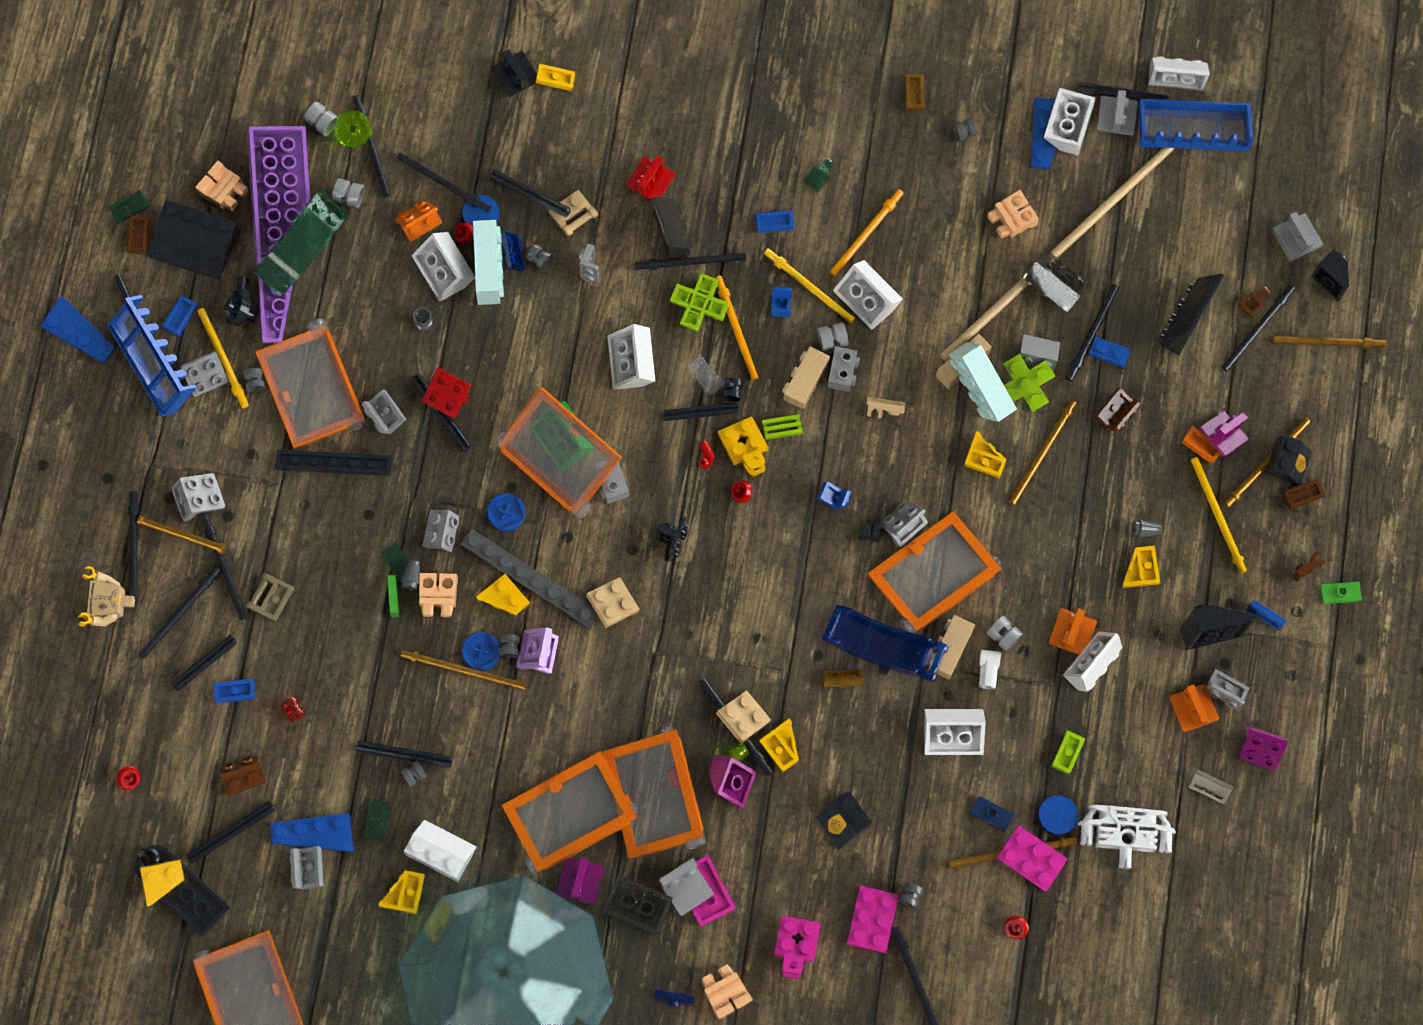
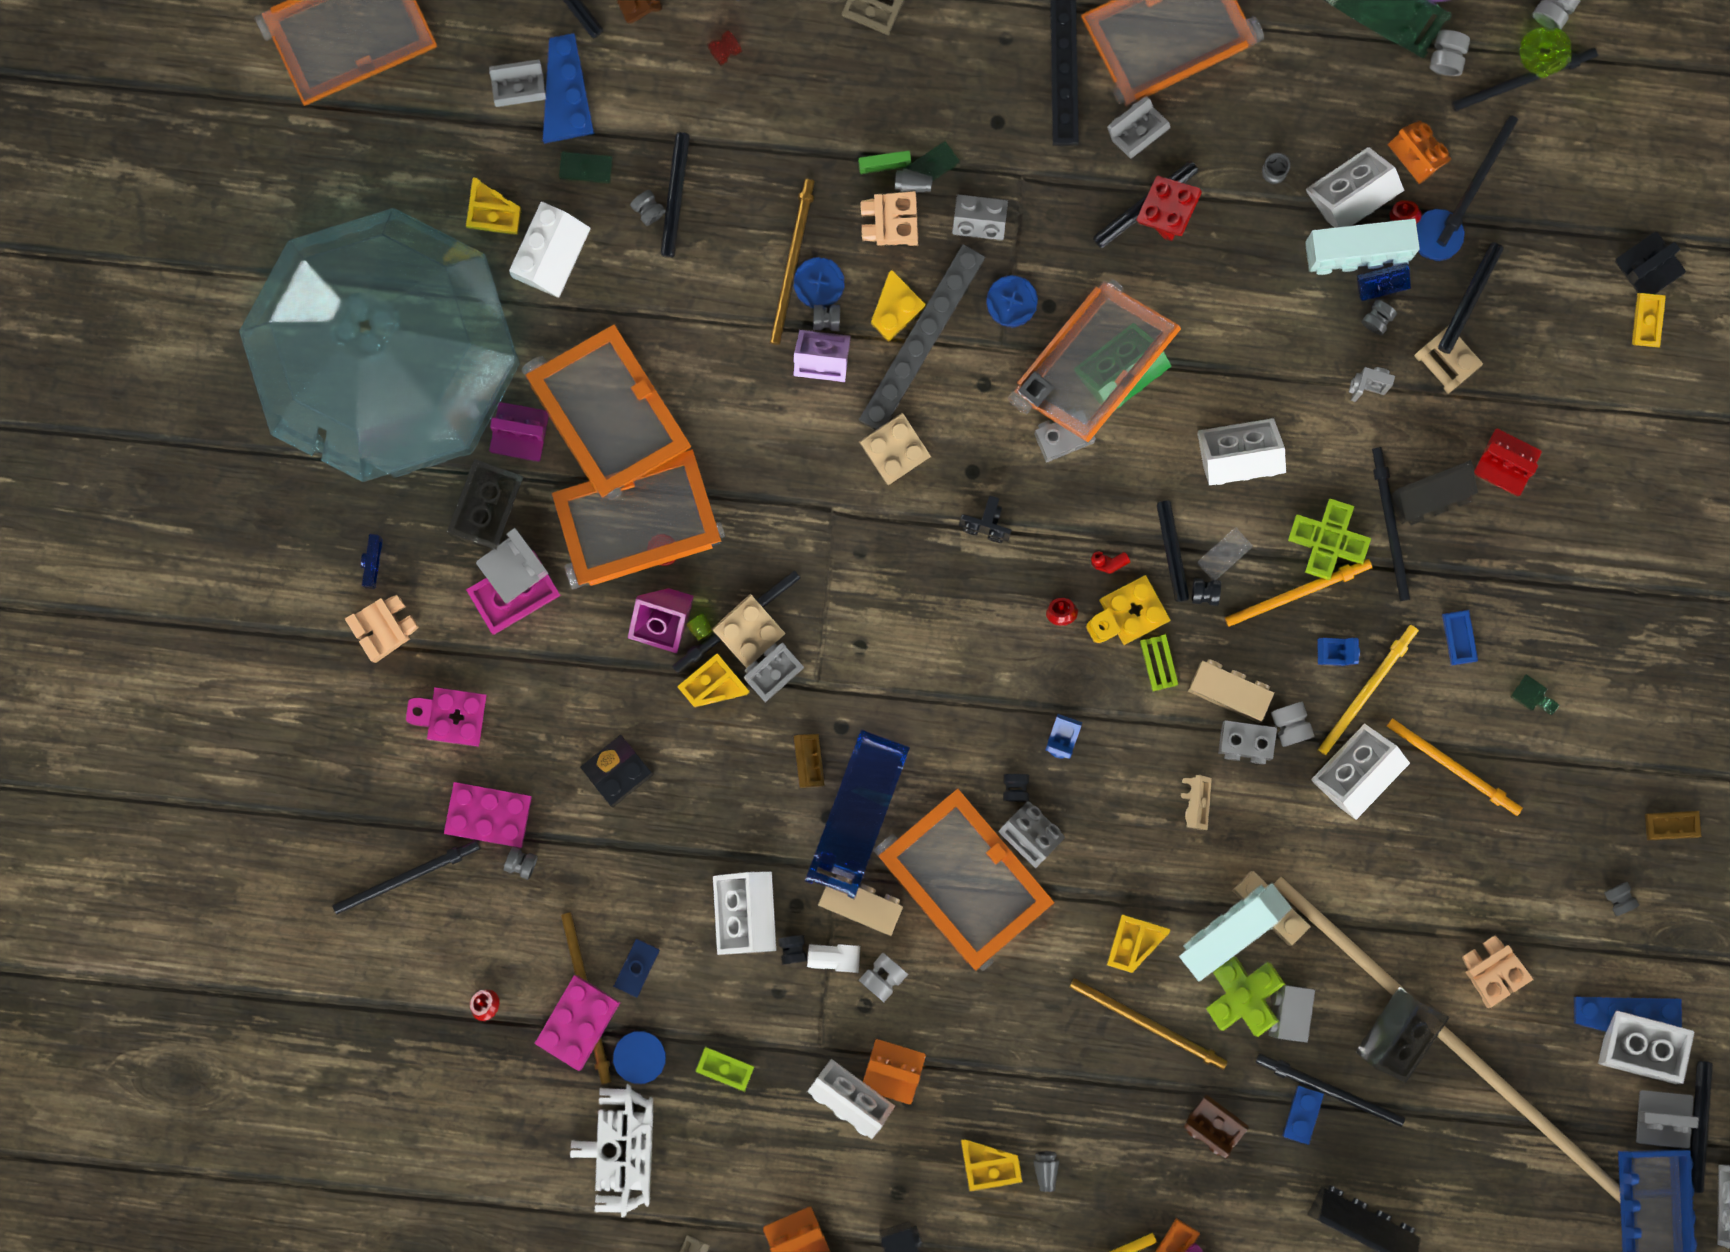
camera: 90 degrees right, 10 degrees up
none -> light grey bracket [744,642,804,703]
none -> black wheel [778,935,808,965]
none -> dark grey slope [1018,371,1055,407]

